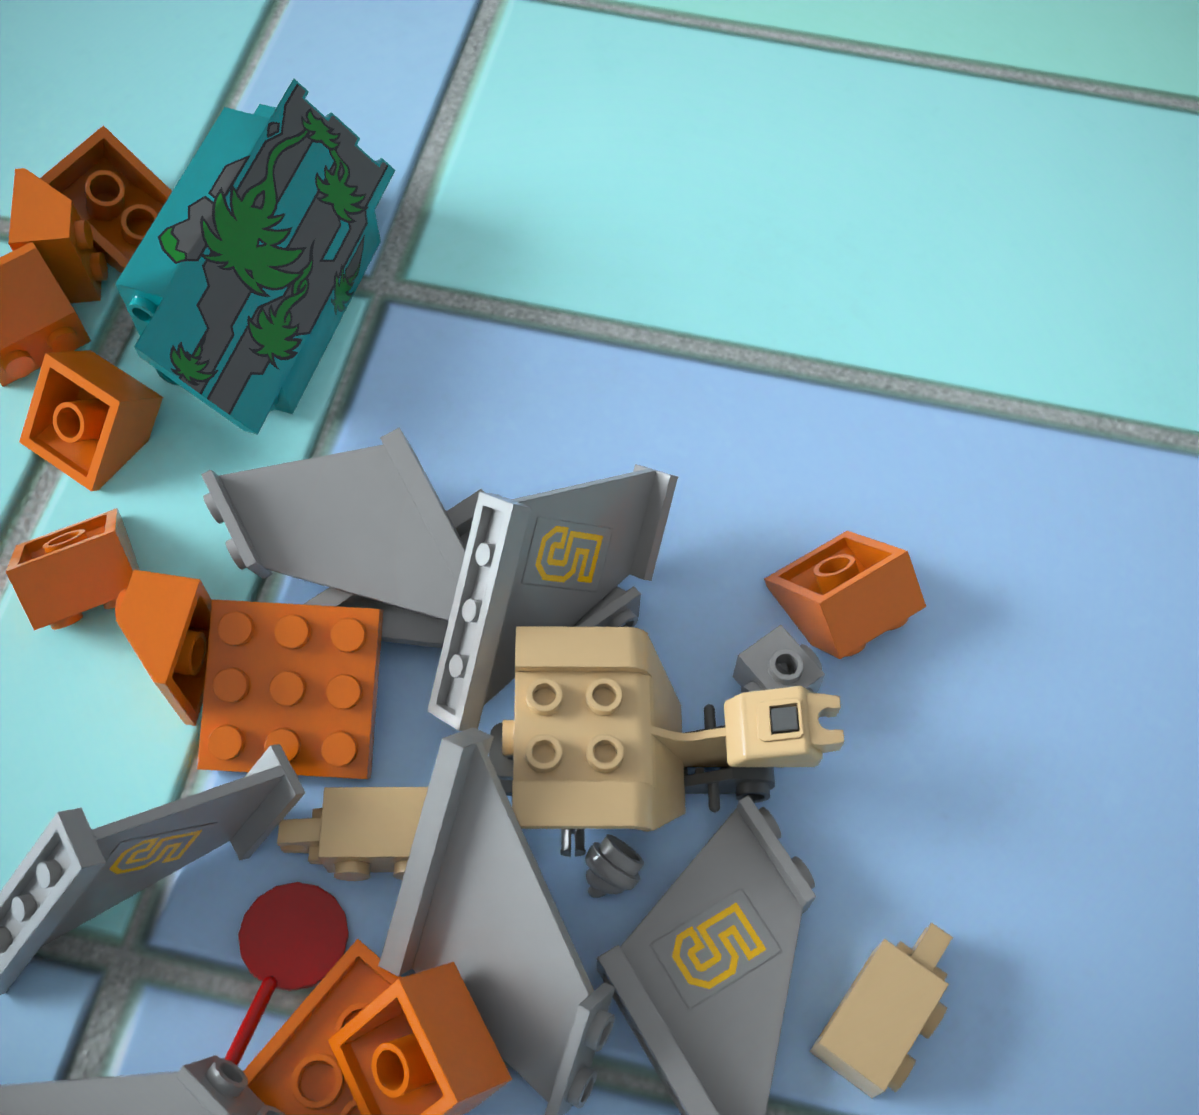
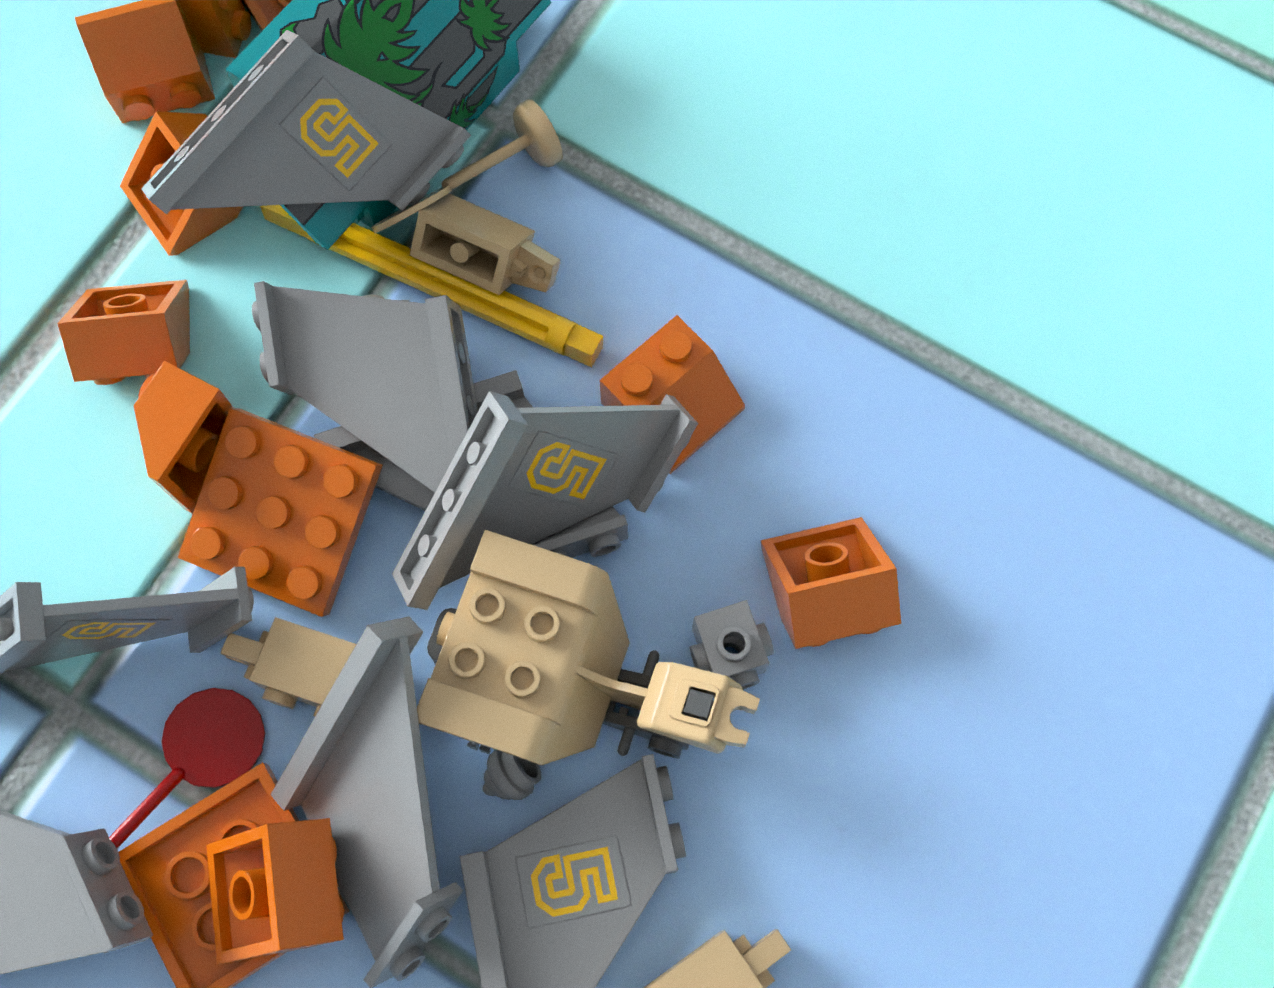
camera: 20 degrees right, 10 degrees up
none -> light grey piece [142,30,471,215]
none -> yellow piece [260,205,603,367]
none -> tan piece [371,99,563,233]
none -> tan hinge [410,193,560,295]
none -> orange slope [600,315,745,474]

